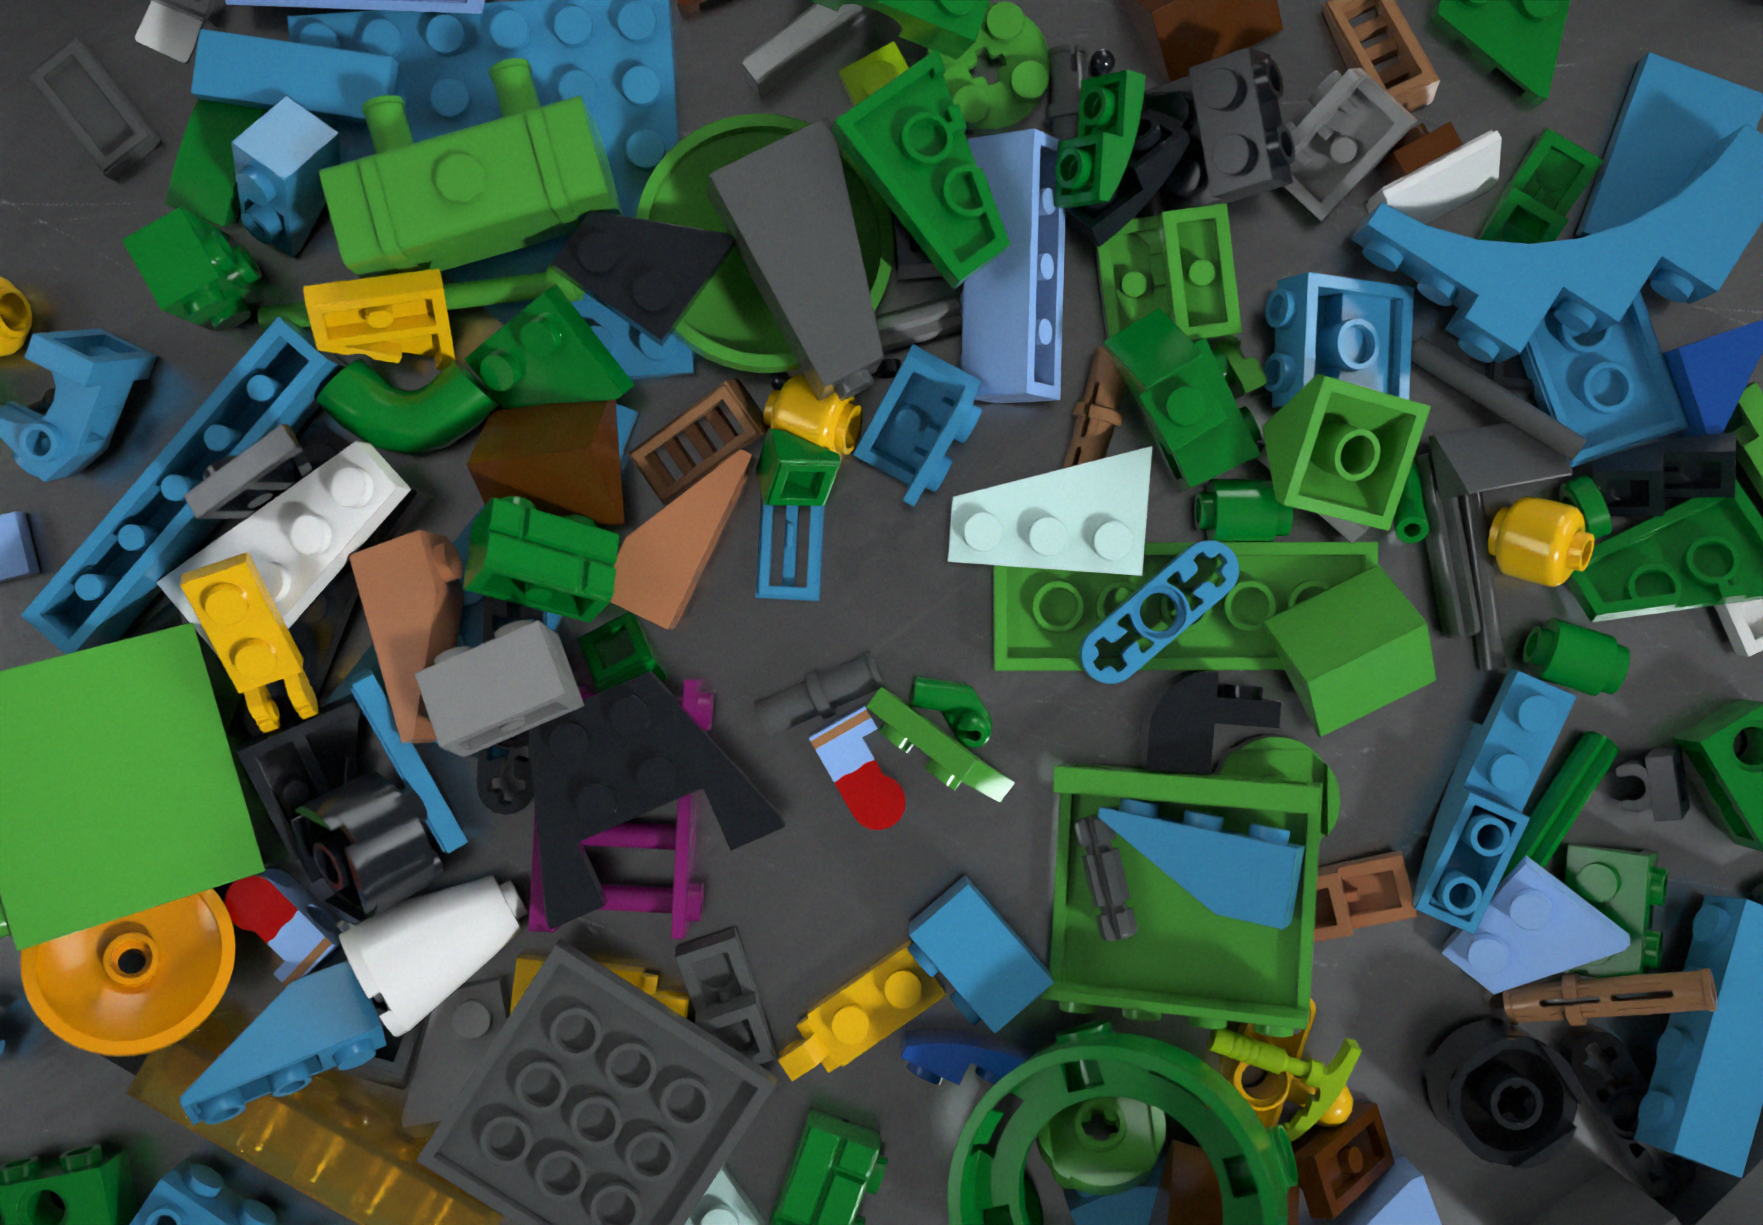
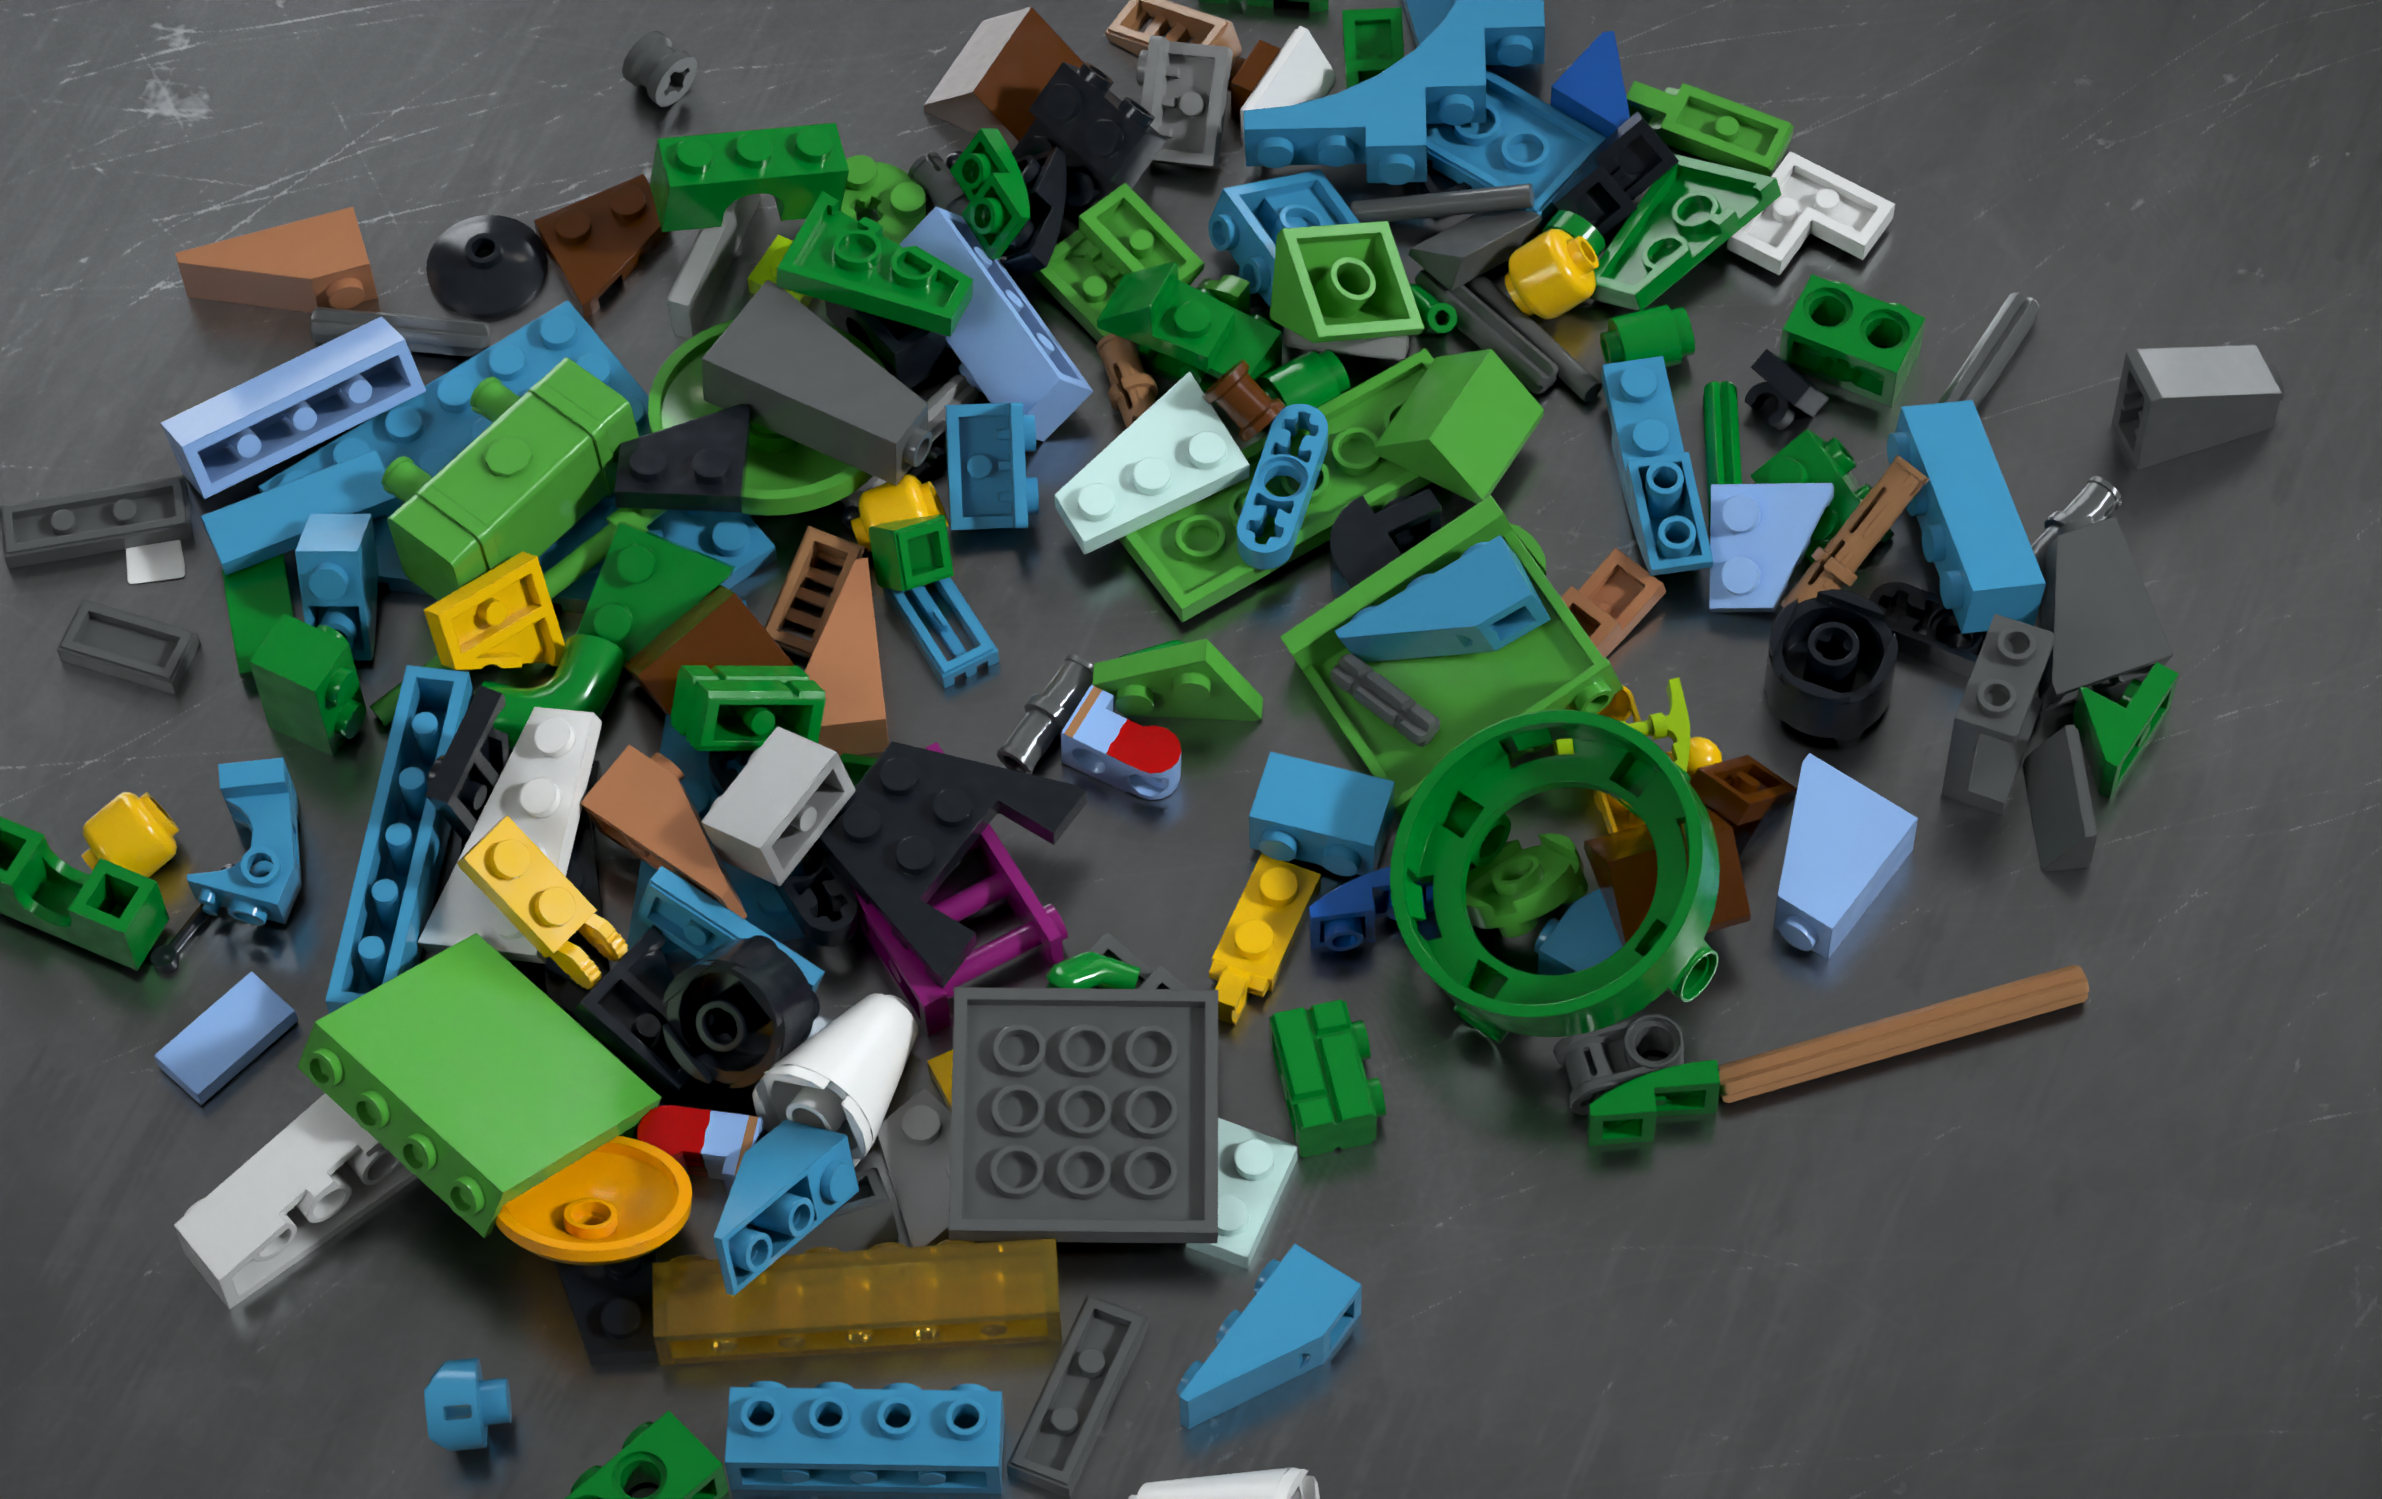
camera: 25 degrees left, 30 degrees down
none -> green arm [1045,952,1141,989]
none -> reddish brown bush [1202,359,1285,443]

